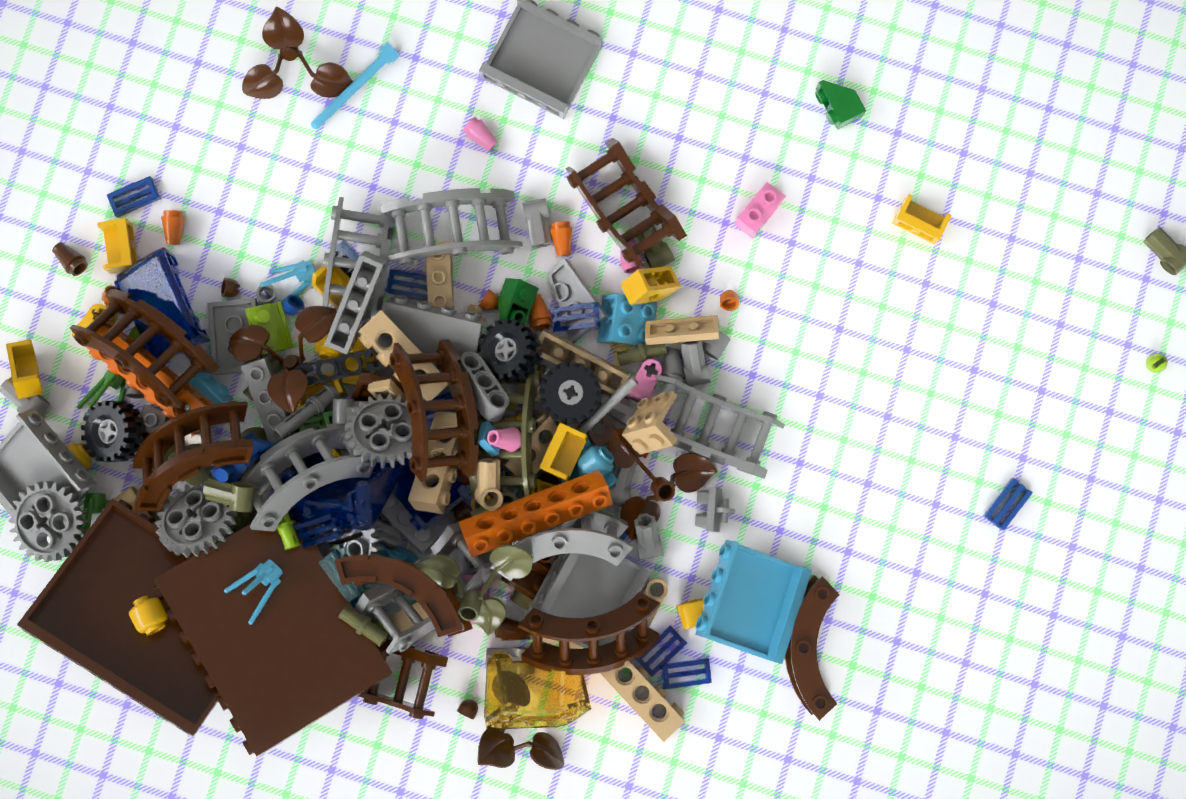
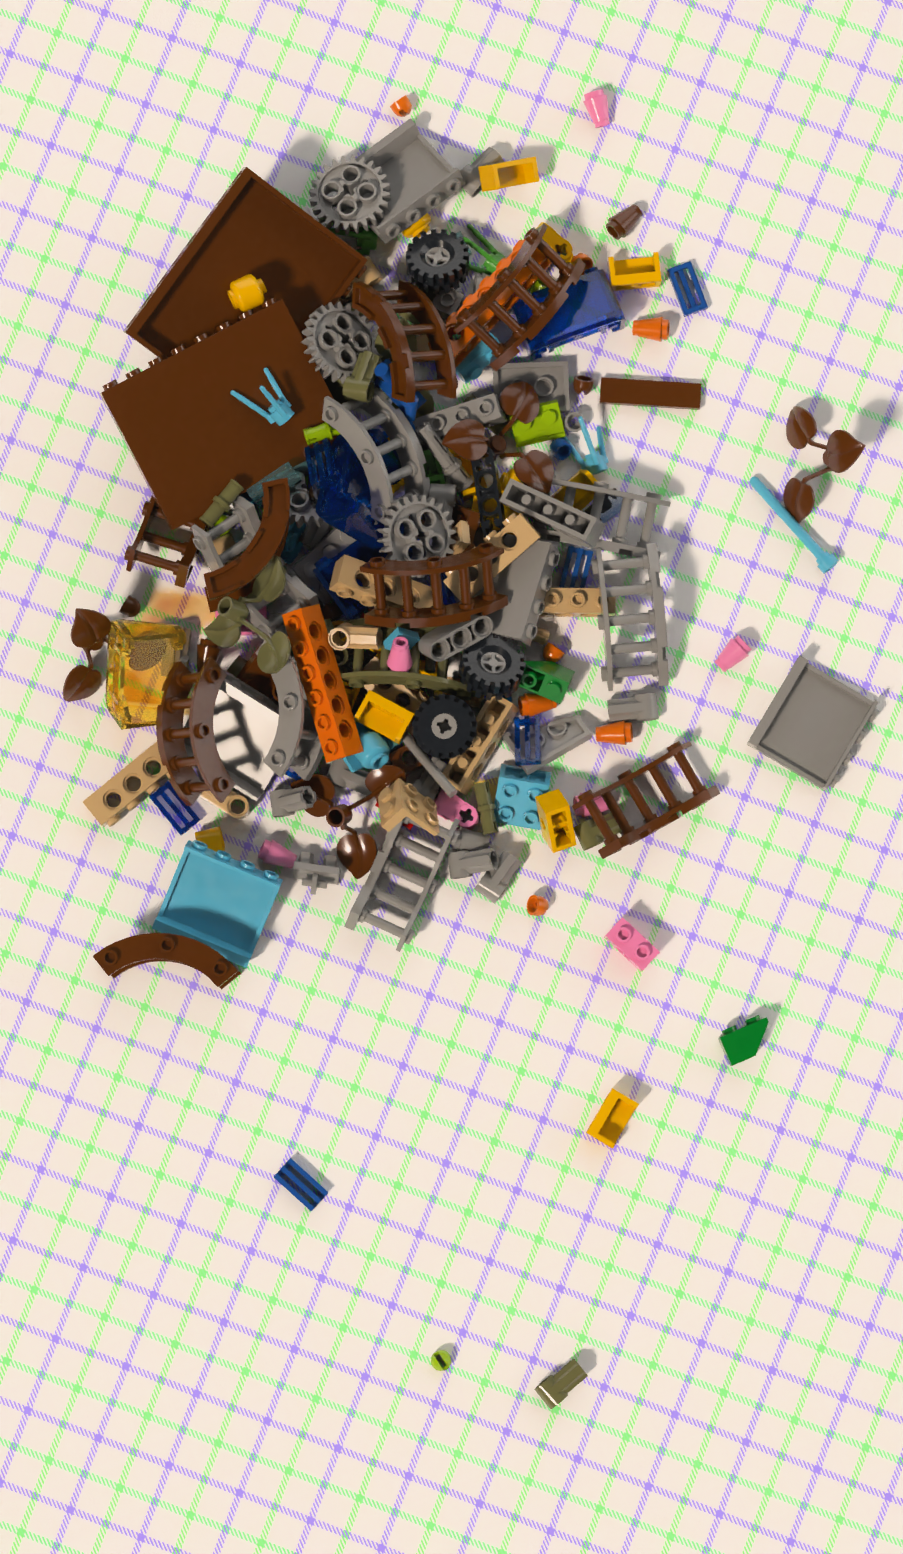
camera: 95 degrees right, 0 degrees up
tan plate [645,315,719,345] -> none
clear blue tile [660,658,712,689] -> none
none -> bright pink cone [258,839,297,869]
none -> reddish brown tile [599,377,702,410]

